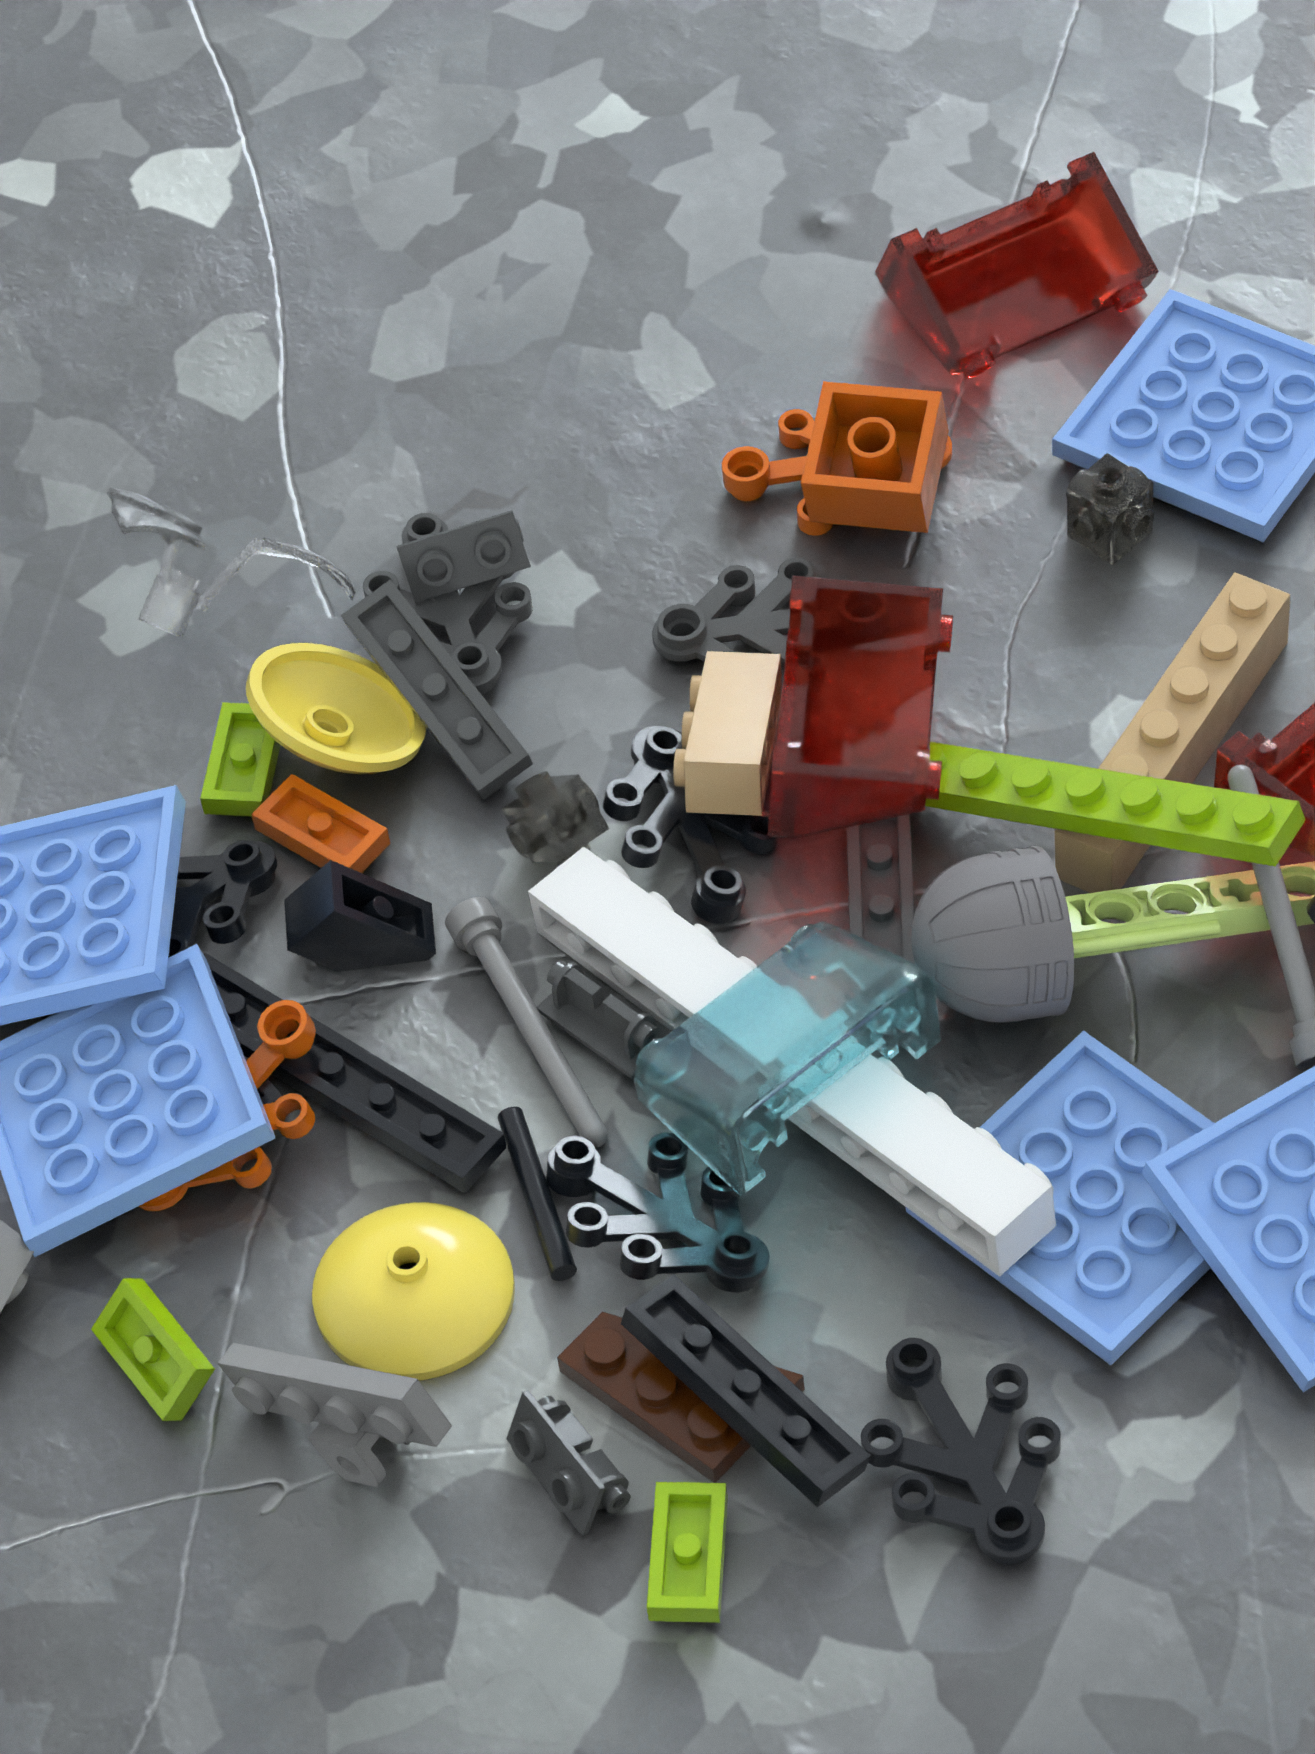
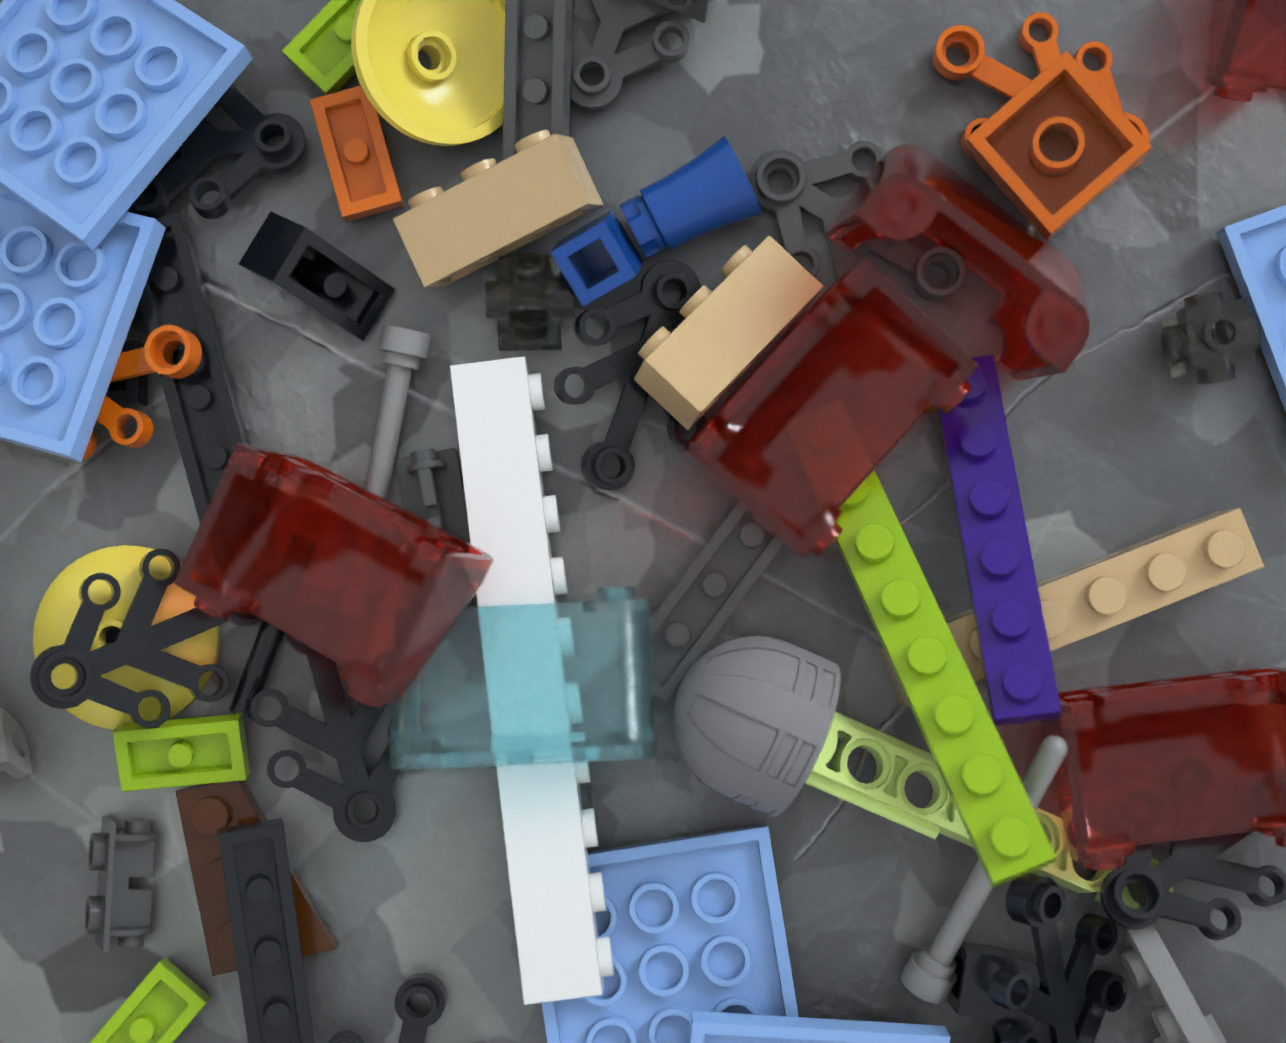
camera: 30 degrees right, 35 degrees up
none -> black plant [30,549,272,728]
none -> lime plate [112,713,251,792]
none -> clear red windscreen [174,443,494,708]
none -> tan brick [393,130,604,287]
none -> blue brick [550,209,644,307]
none -> blue plant [619,136,763,259]
none -> clear red windscreen [824,144,1090,381]
none -> dark purple plate [931,354,1061,726]

